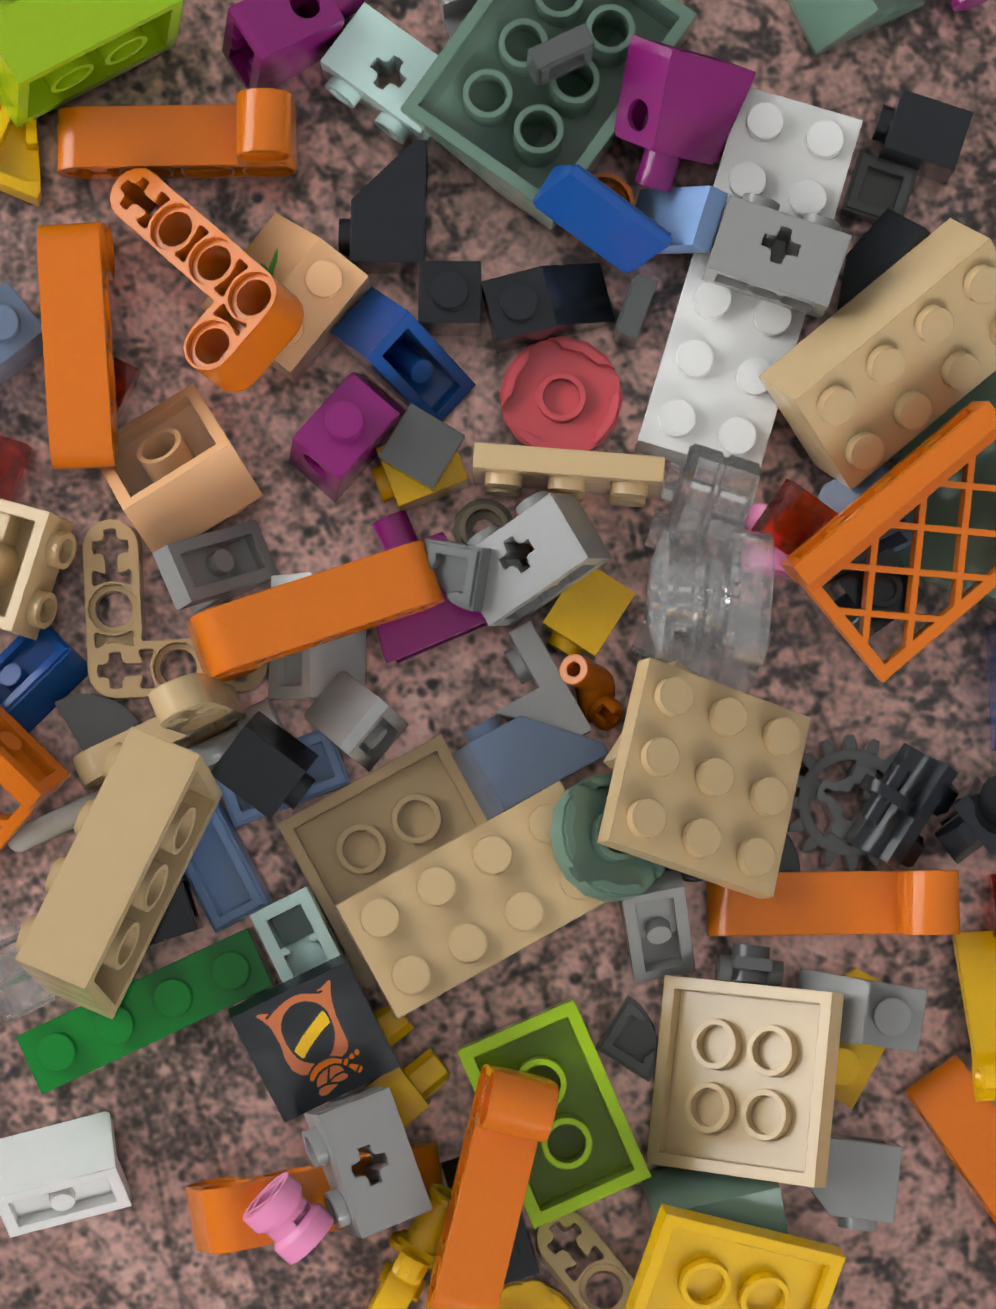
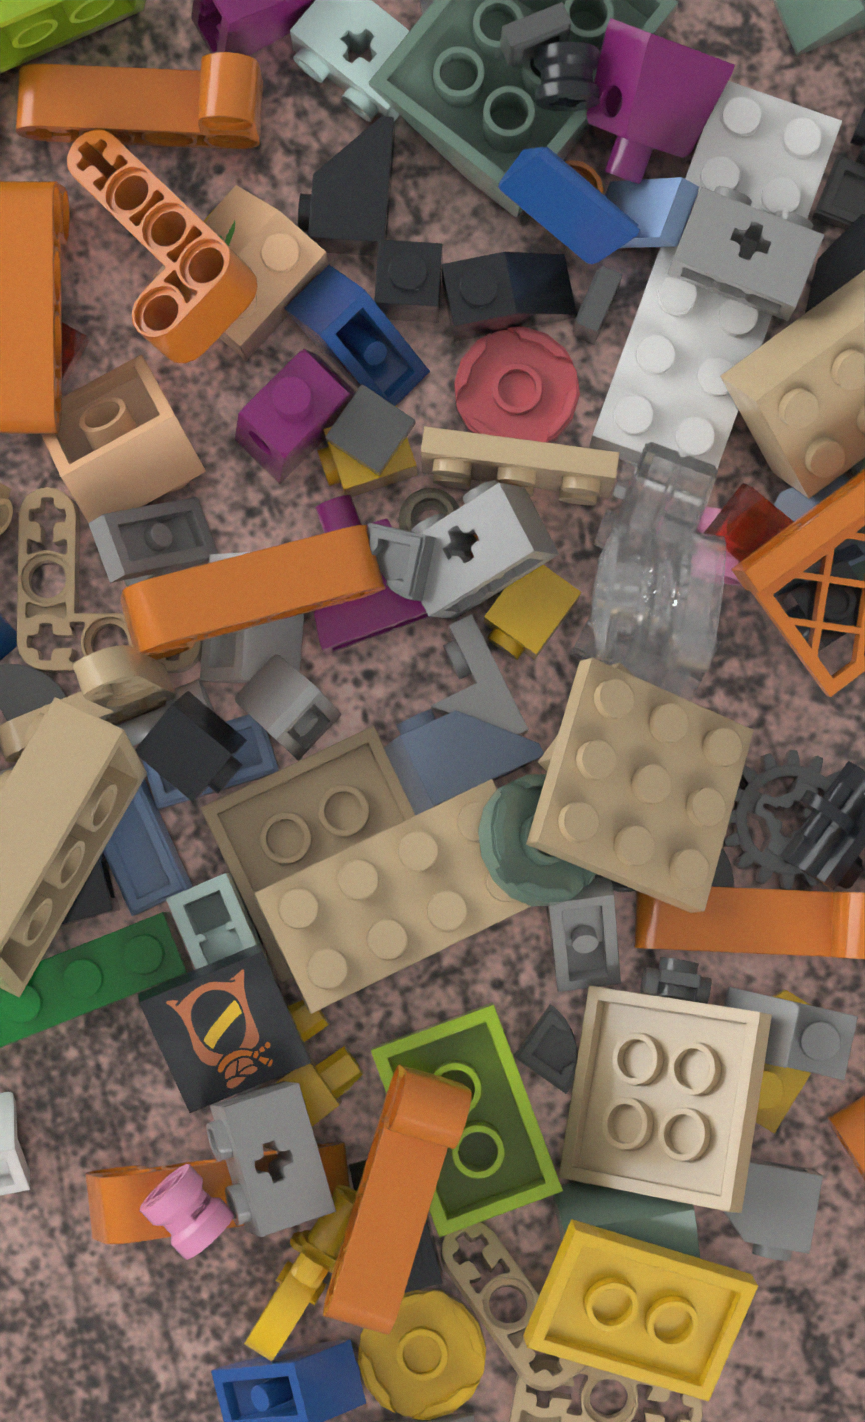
camera: 10 degrees right, 0 degrees up
orange arm [559,654,623,731] -> none
none -> black wheel [534,42,600,111]

